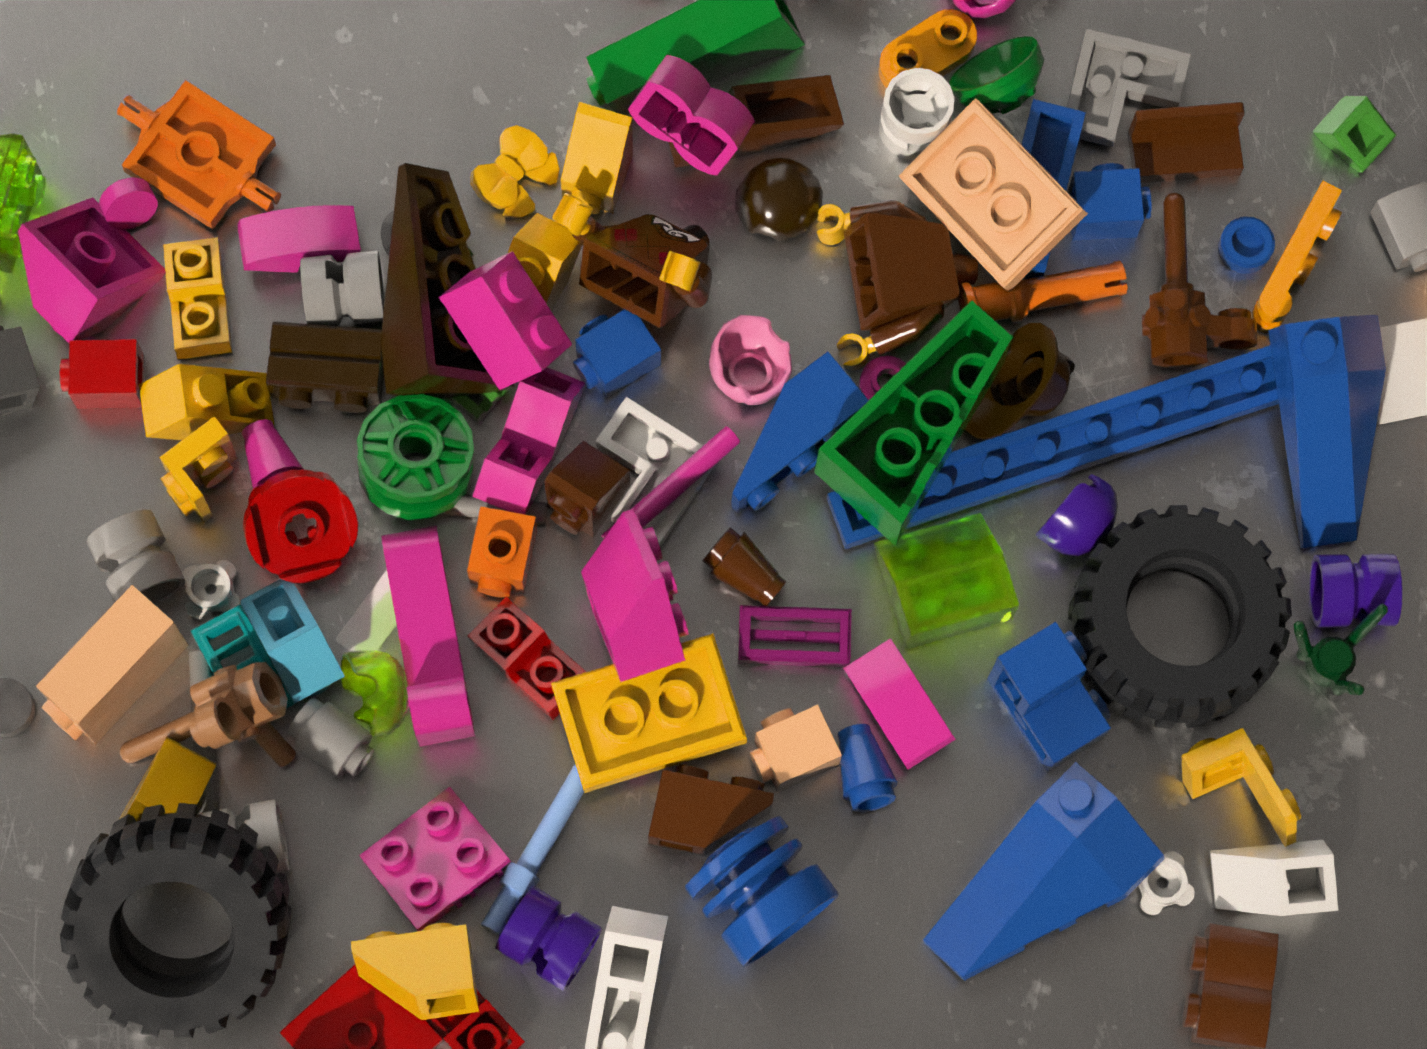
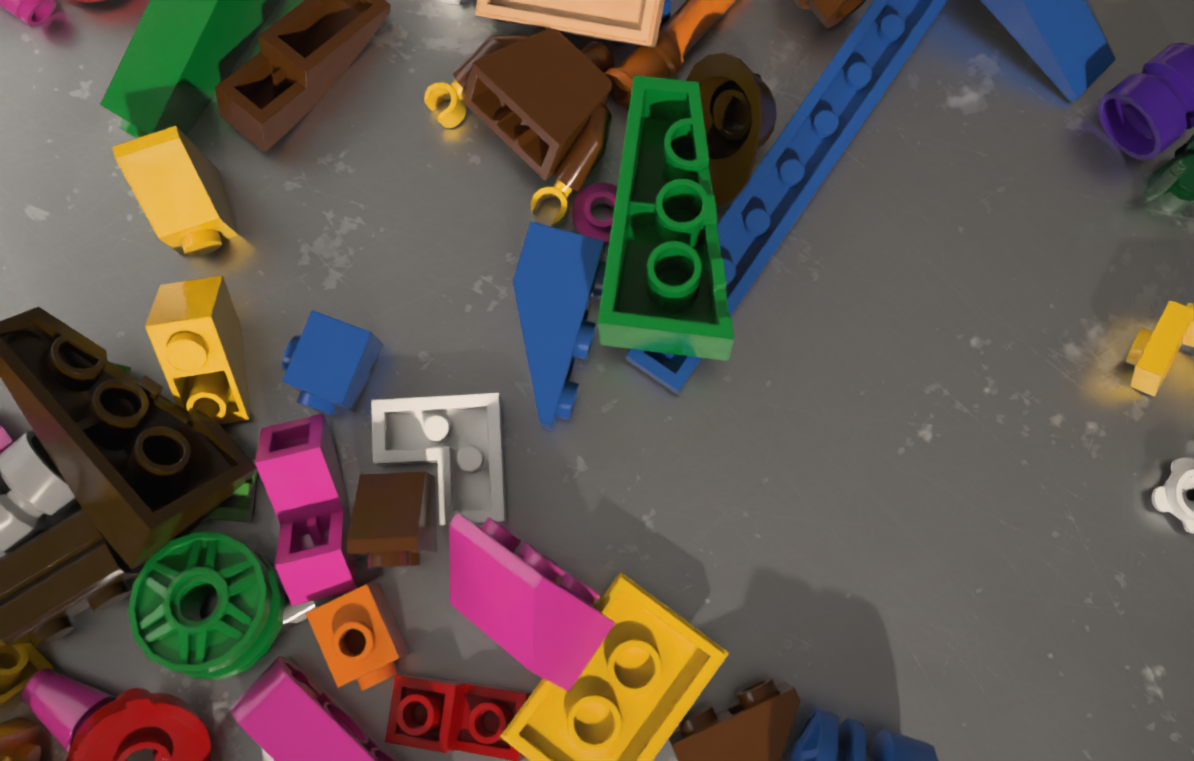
camera: 30 degrees left, 5 degrees up
dark pink brick [439,251,572,390] -> none
yellow piece [470,125,560,218] -> none
reddish brown torso [552,193,712,328] -> none
dark pink bar [601,426,740,540] -> none
dark pink brick [628,55,754,176] -> none
reddish brown cone [702,527,787,606] -> none
bright pink hair [709,315,792,405] -> none
dark brown hair [735,158,823,241] -> none
magenta tile [738,605,852,667] -> none
light nougat brick [750,705,842,793] -> none
blue cone [837,724,898,812] -> none
dark pink slope [843,638,956,770] -> none
clear neon green slope [874,513,1019,649] -> none
blue wedge [923,762,1165,981] -> none
blue brick [987,621,1111,773] -> none
dark purple hair [1035,474,1118,556] -> none
black tyre [1068,505,1292,729] -> none

